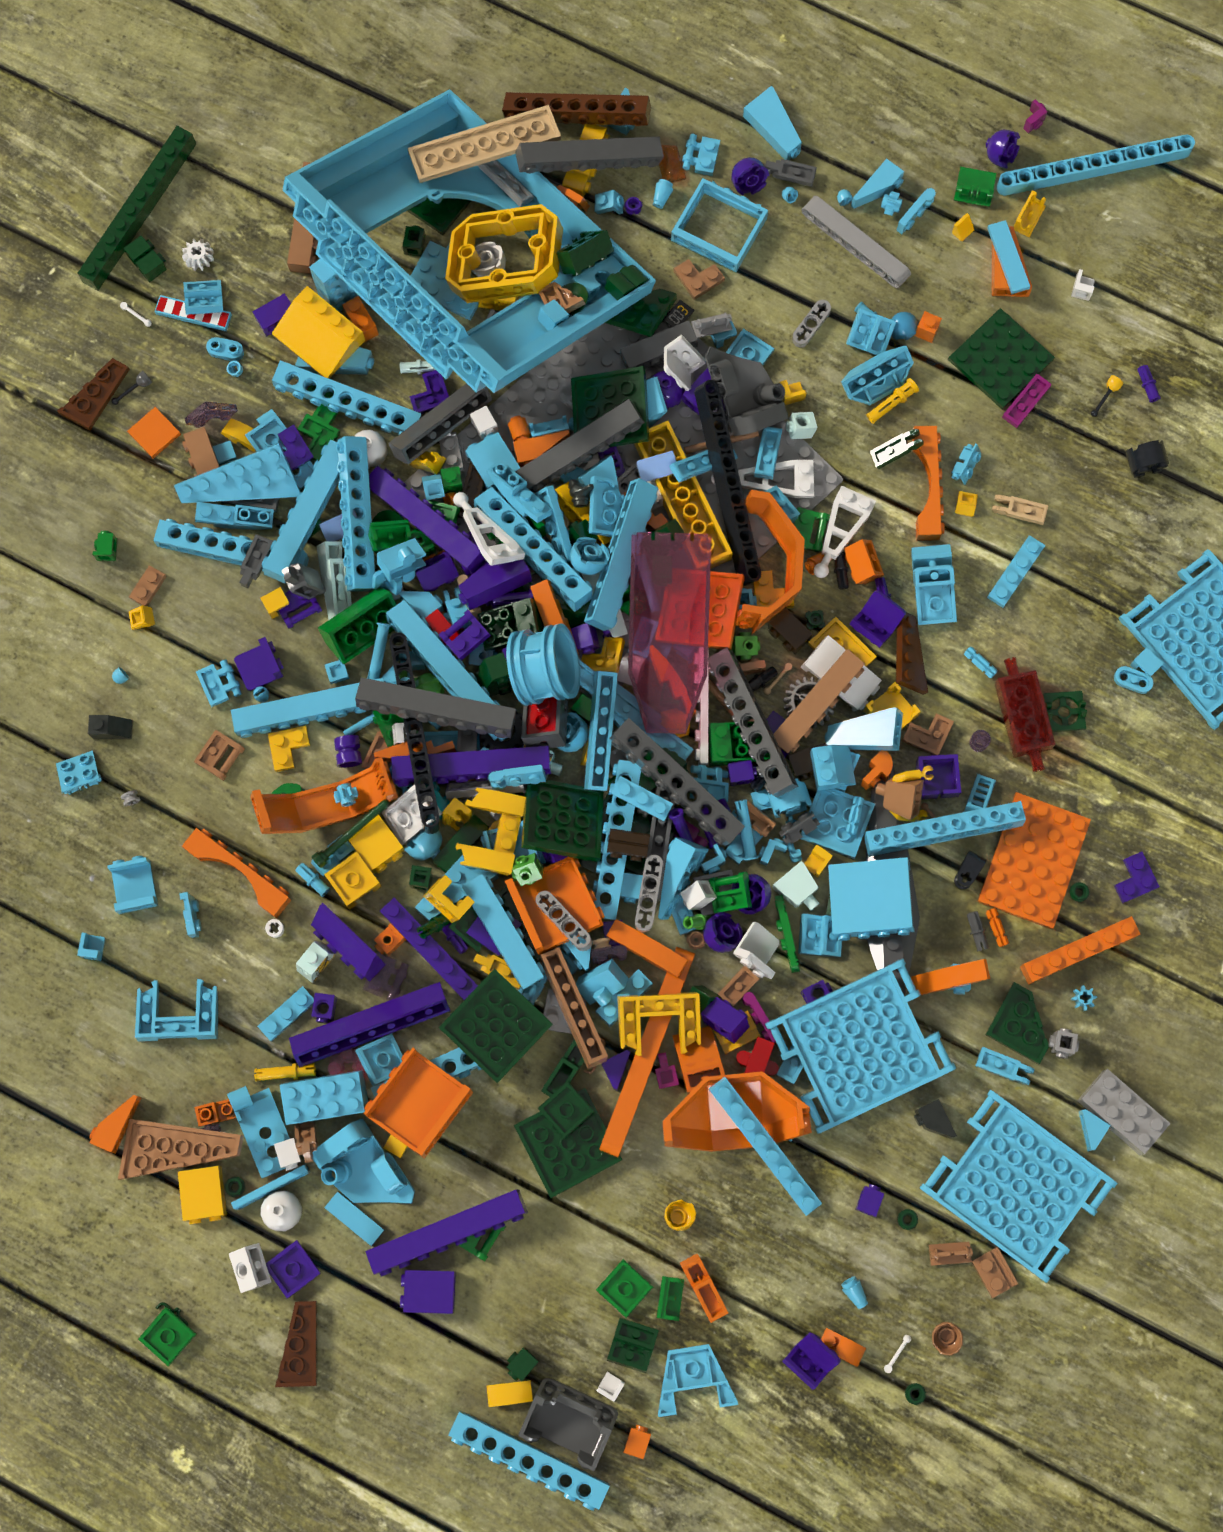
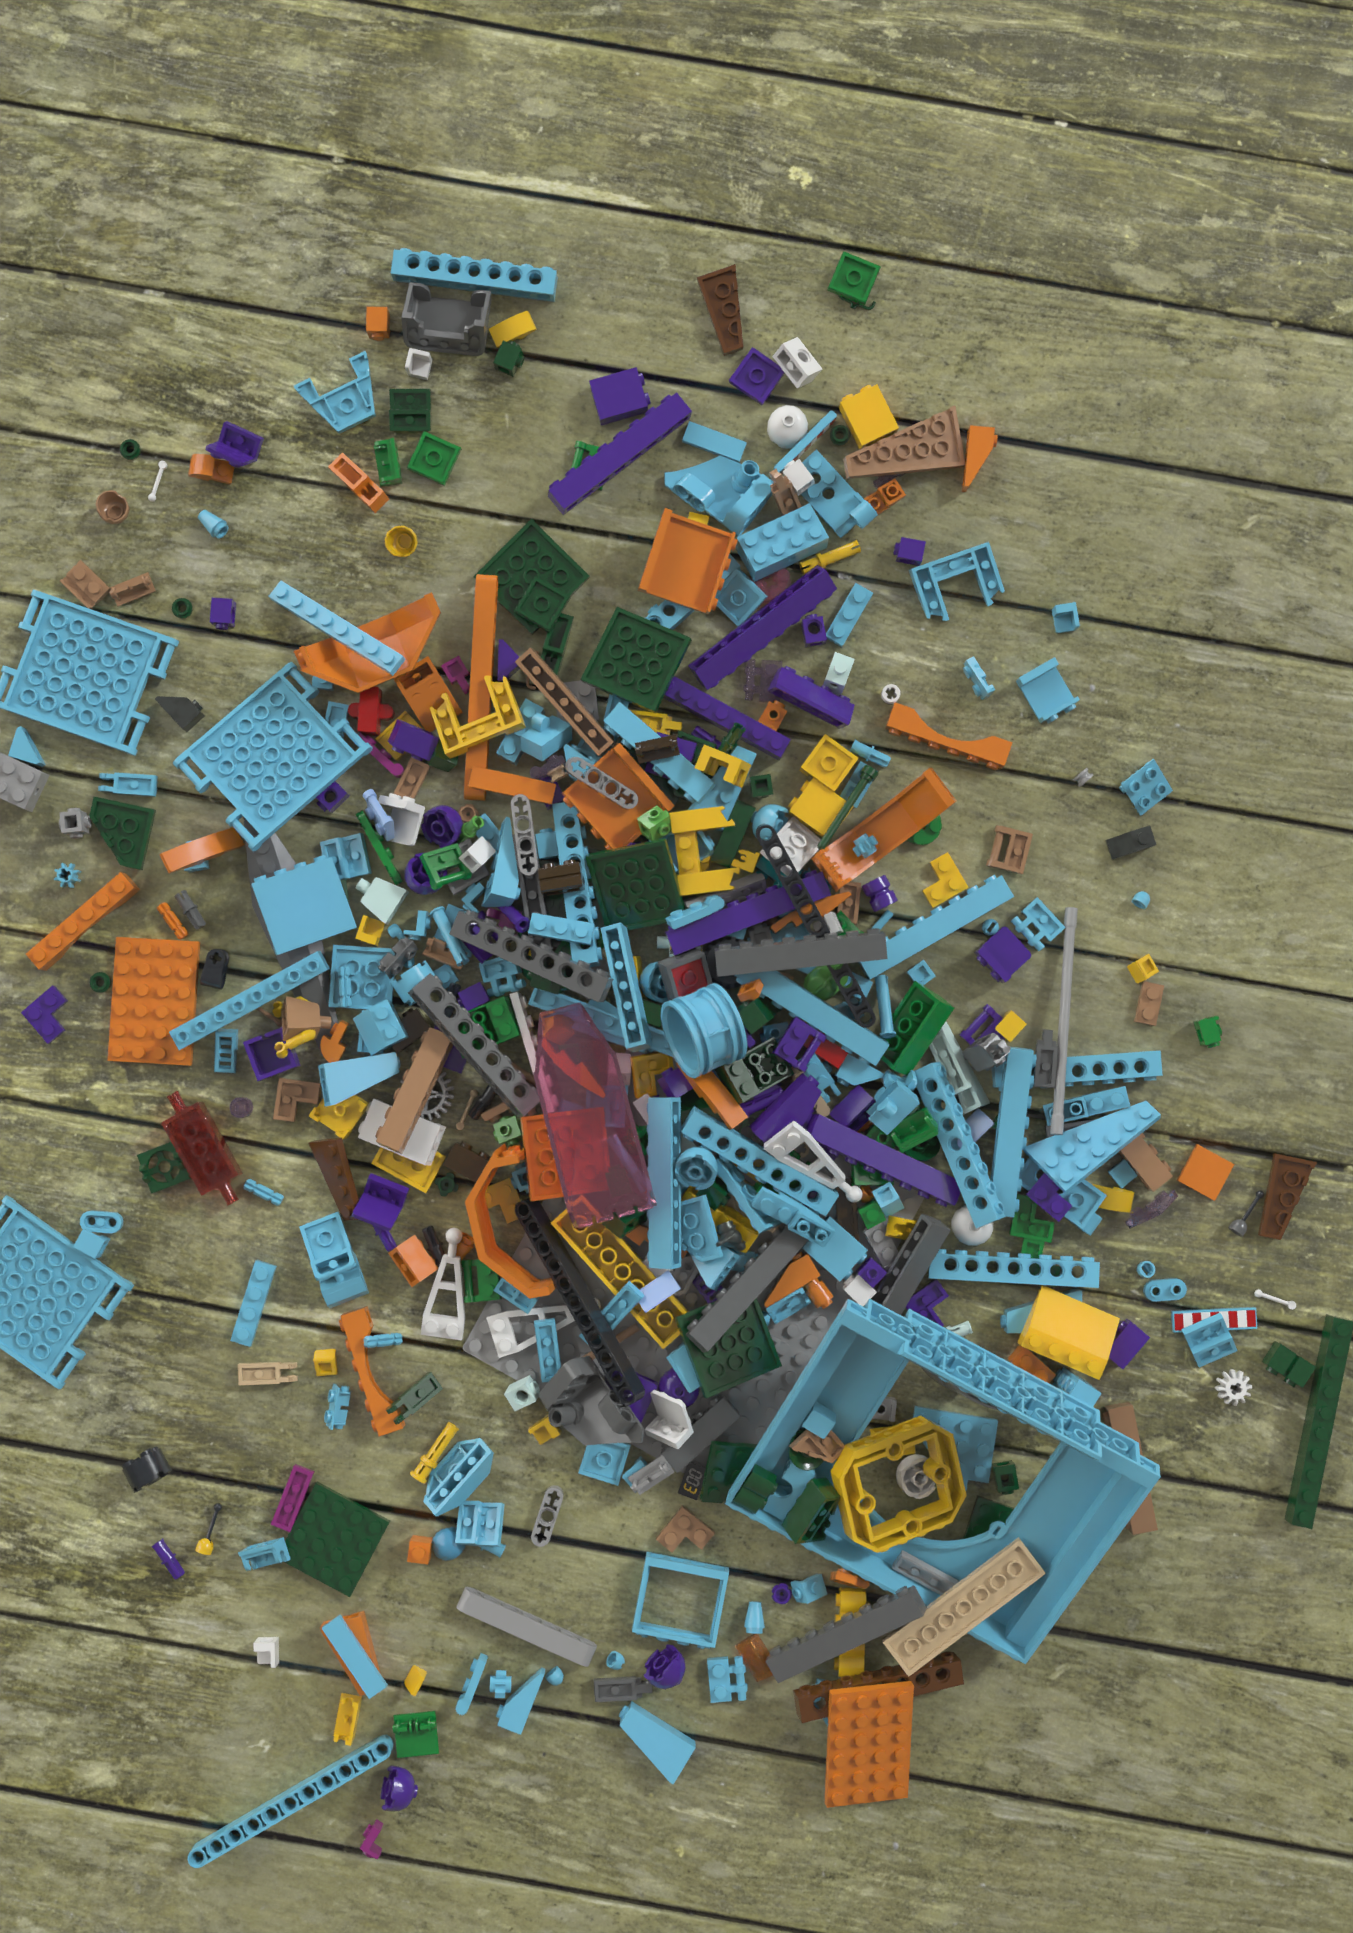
camera: 160 degrees right, 10 degrees up
none -> medium azure hinge [238,1537,290,1571]
none -> light blue plate [363,789,394,841]
none -> medium azure axle [364,1333,403,1348]
none -> dark brown hinge [635,734,680,764]
none -> orange plate [737,978,764,1002]
none -> orange plate [825,1681,914,1808]
none -> dark purple brick [856,1256,887,1288]
none -> dark purple brick [893,537,926,566]
none -> light grey piece [1050,907,1078,1135]

